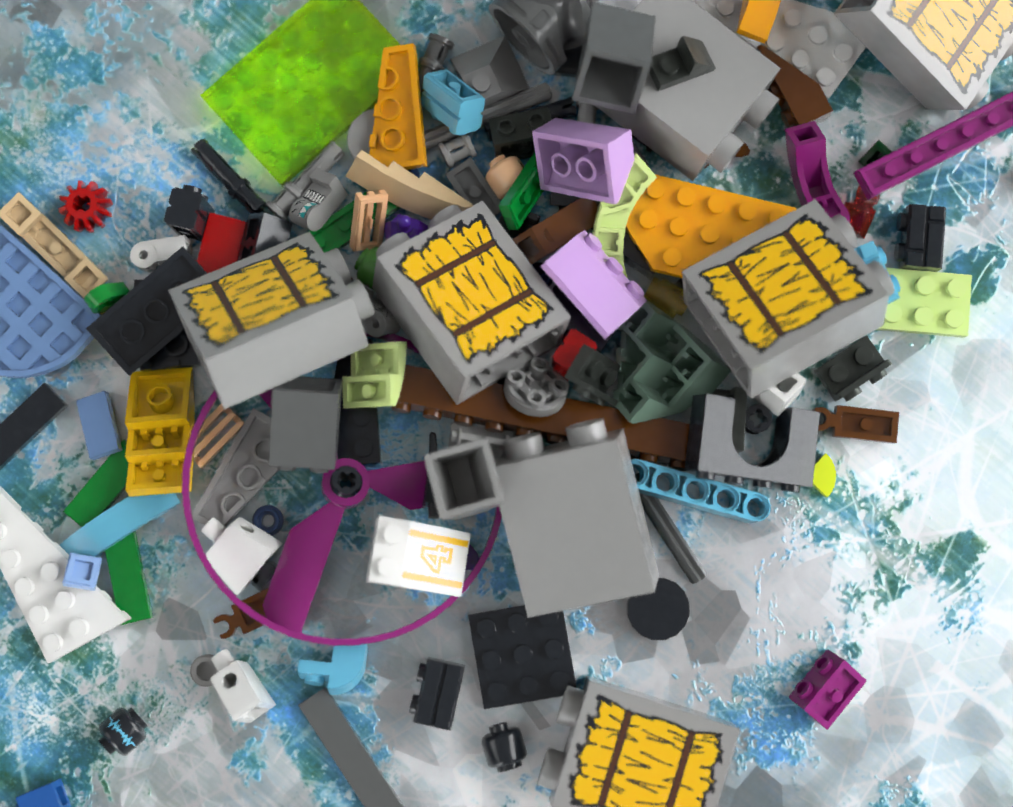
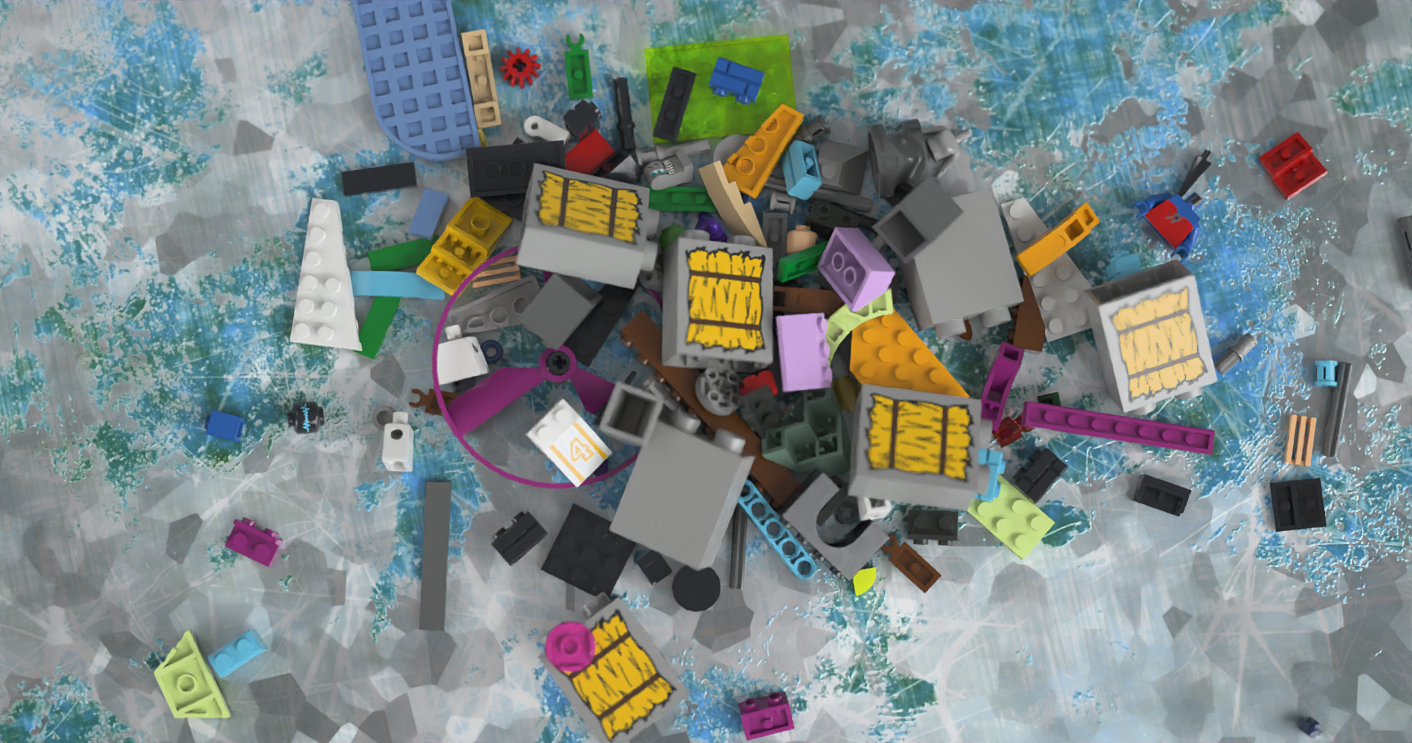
camera: 30 degrees right, 0 degrees up
light blue tile [63,553,102,591] -> none
green beam [84,282,130,314] -> none
medium azure brick [297,638,368,695] -> none
yellowish green slope [342,342,407,408] -> none
light nougat tile [349,190,388,252] -> none
black head [482,722,527,772] -> none
pearl dark grey slope [649,36,716,91] -> none
none -> dark pink tile [545,621,596,672]
none -> green plate [564,33,594,101]
none -> black panel [636,550,672,586]
none -> black tile [652,66,697,143]
none -> blue brick [709,57,765,105]

